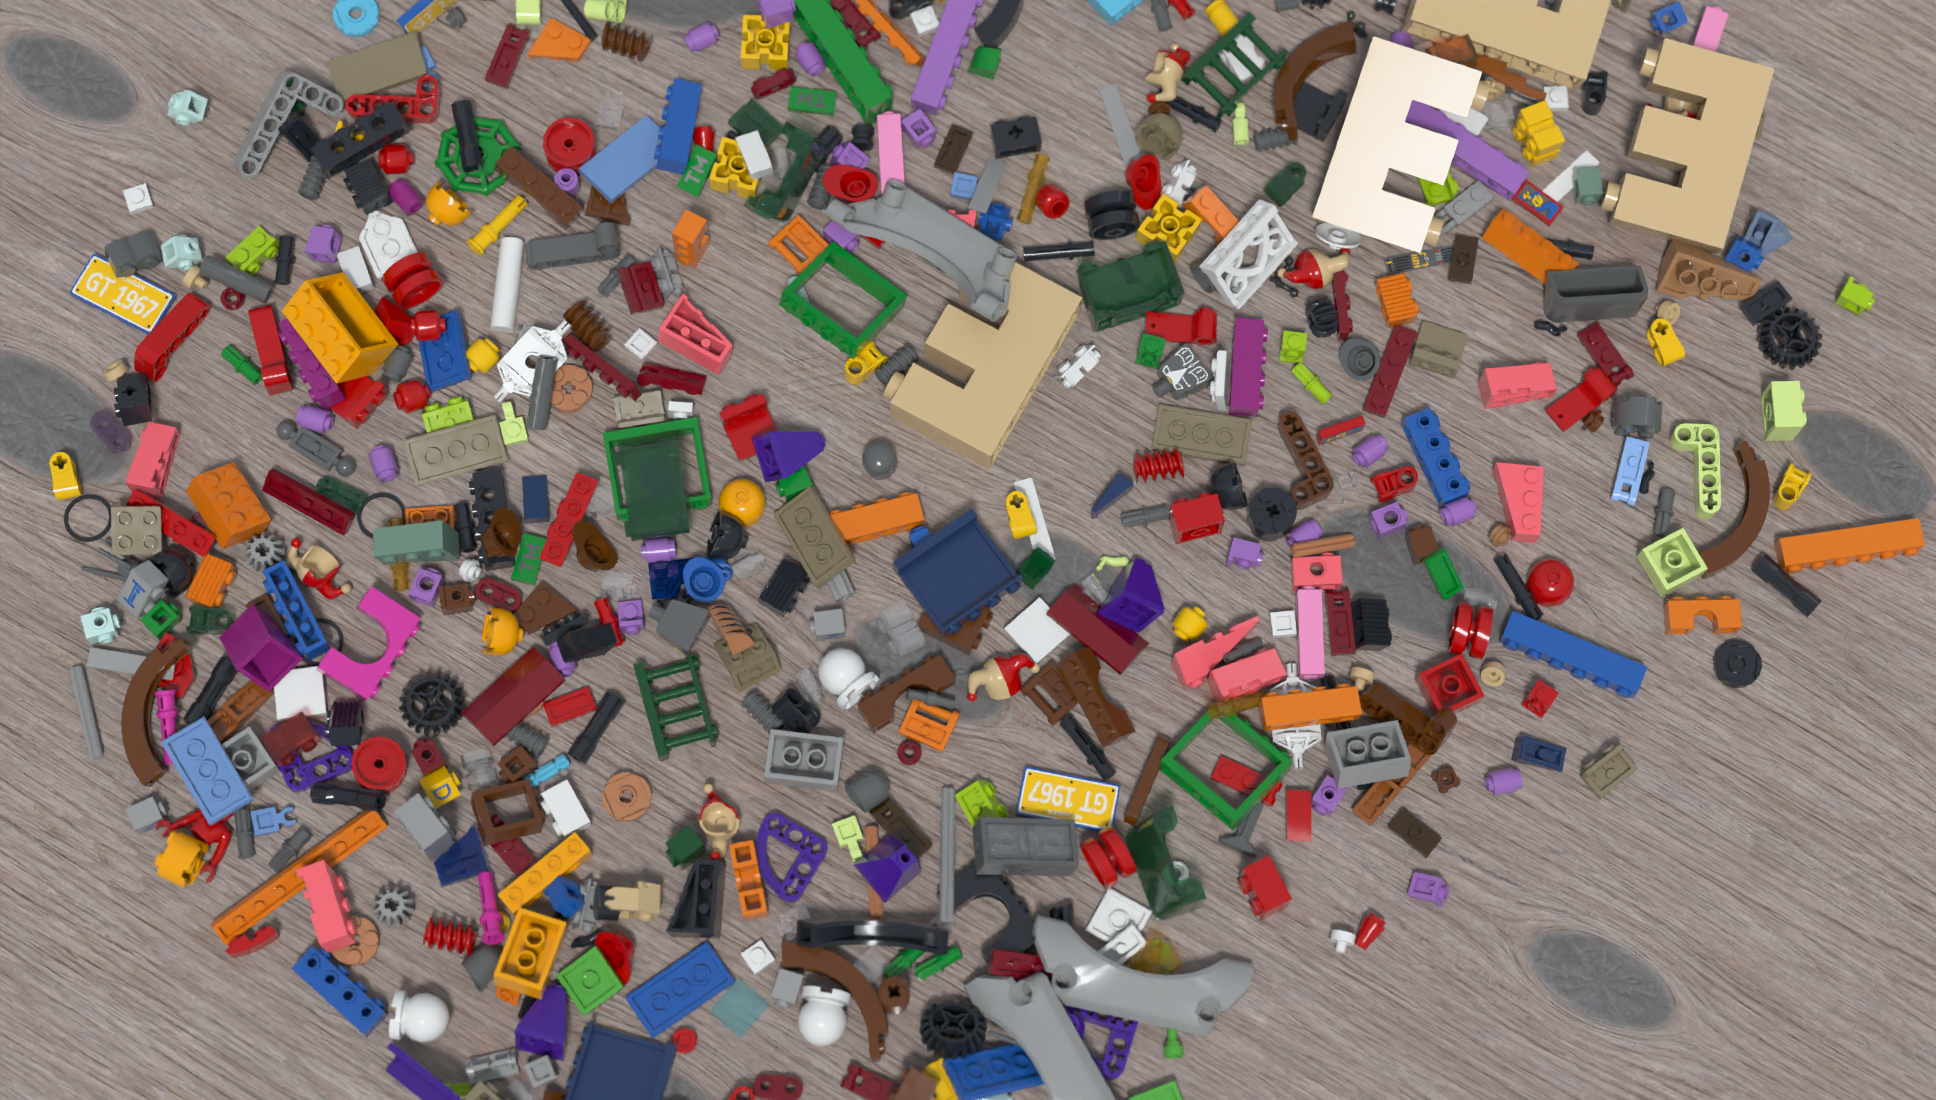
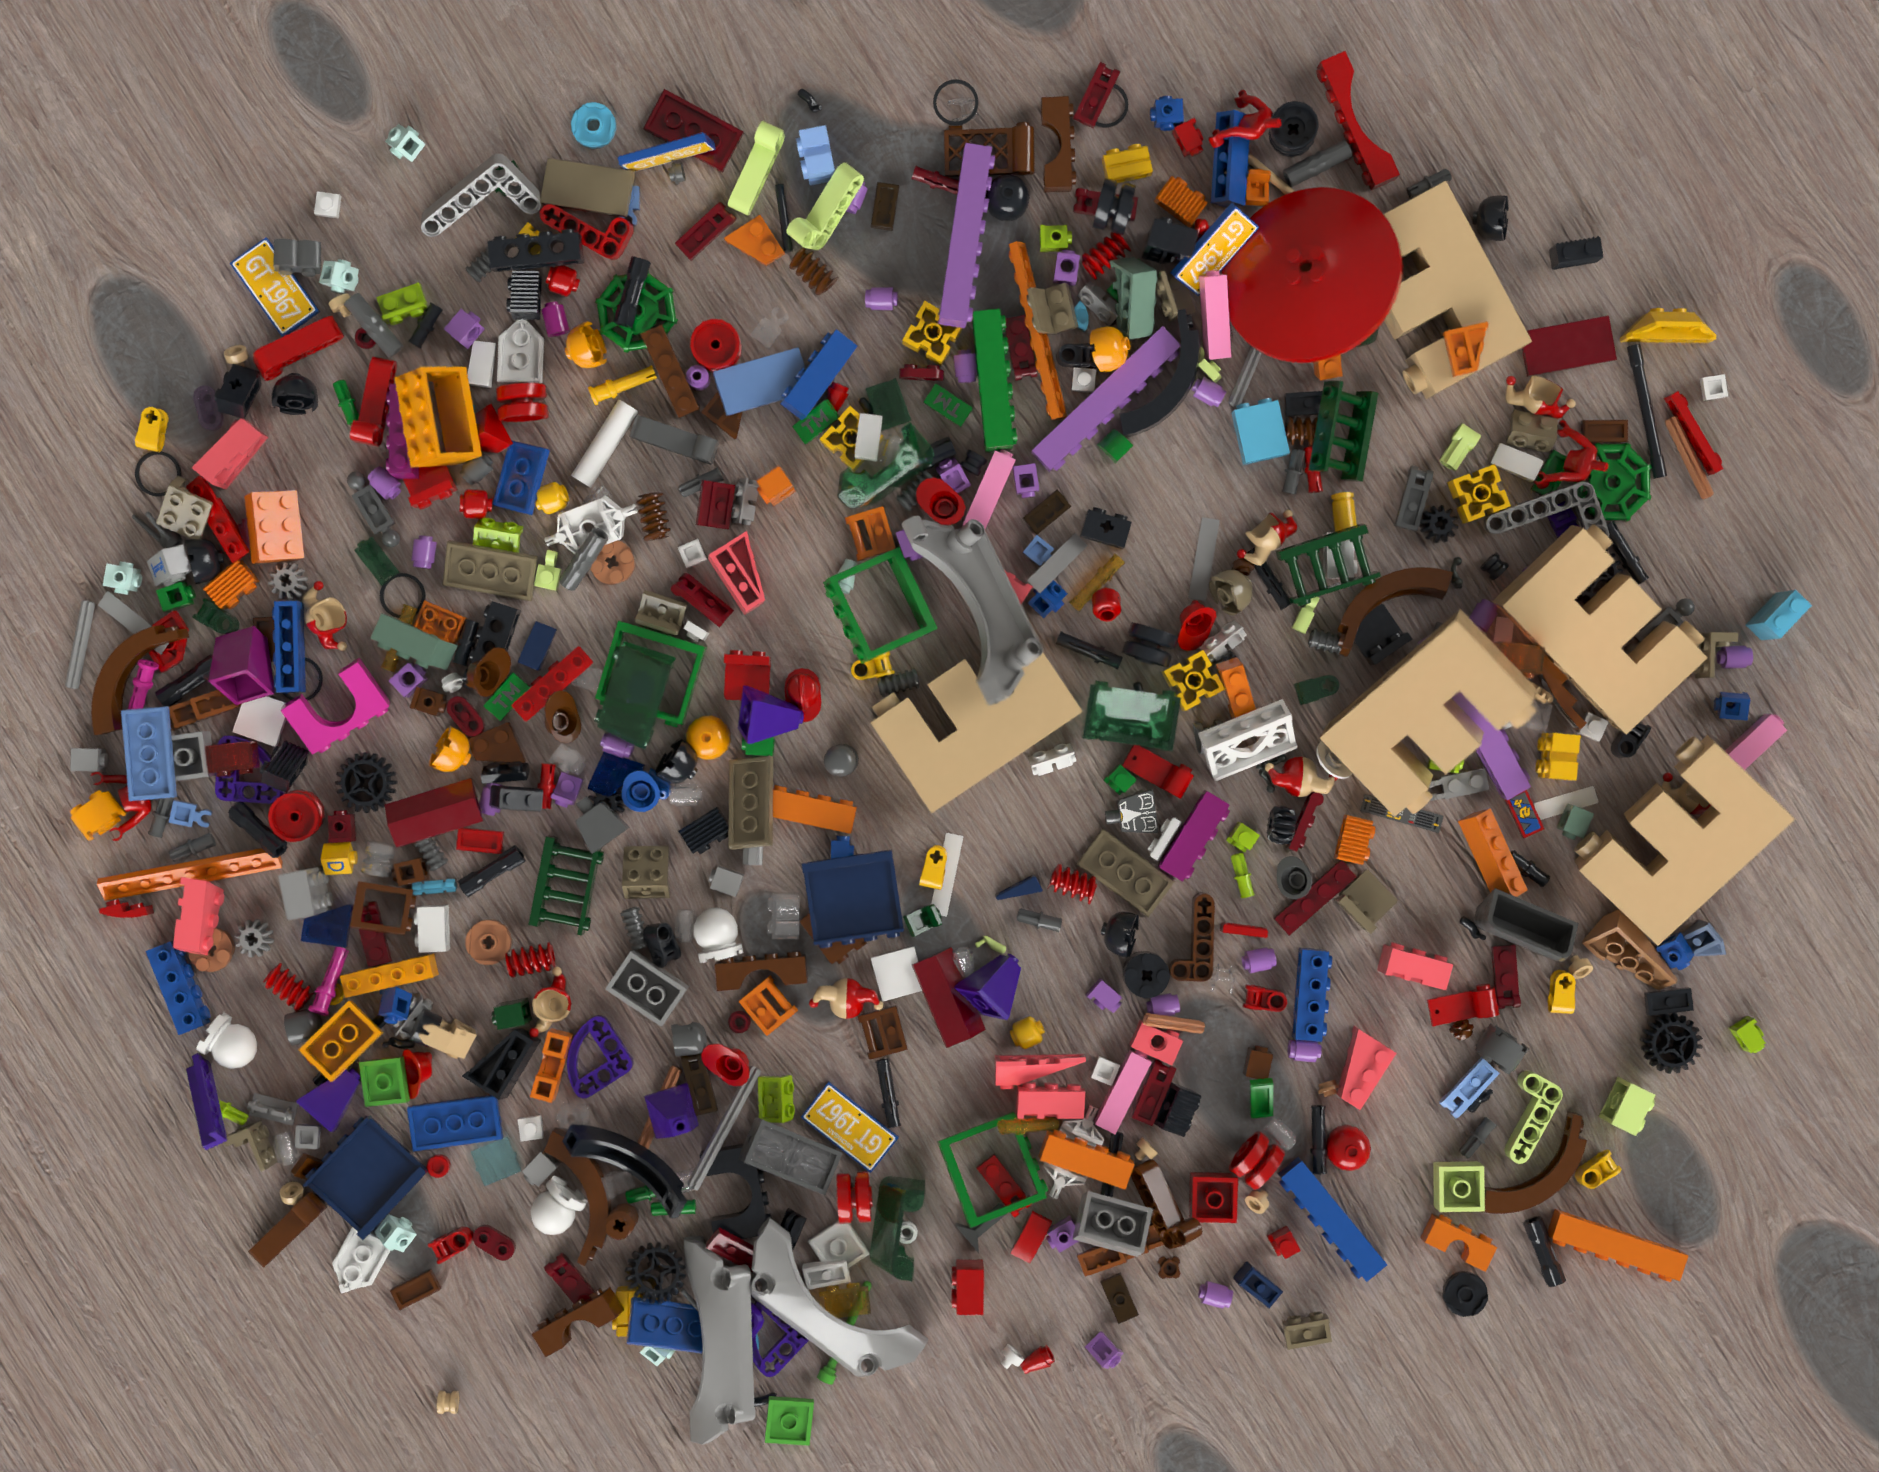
camera: 30 degrees right, 15 degrees up
dark red plate [262,468,355,536] -> none
black plate [277,113,320,162] -> none
red head [411,310,446,341] -> none
dark red plate [563,334,641,401] -> none
nougat brick [707,604,755,656] -> none
yellowish green plate [832,815,863,863] -> none
dark grey bar [906,689,955,709] -> none
reddish brown arch [1057,647,1136,748] -> none
reddish brown beam [1124,736,1171,826] -> none
red brick [1169,492,1225,544] -> none
dark grey bar [1223,638,1263,664] -> none
medium lavender brick [1368,502,1408,540] -> none
dark brown plate [1448,234,1479,284] -> none
none -> black cylinder [272,373,318,415]
none -> red piece [505,942,555,978]
none -> red piece [701,1044,750,1087]
none -> red piece [785,668,821,722]

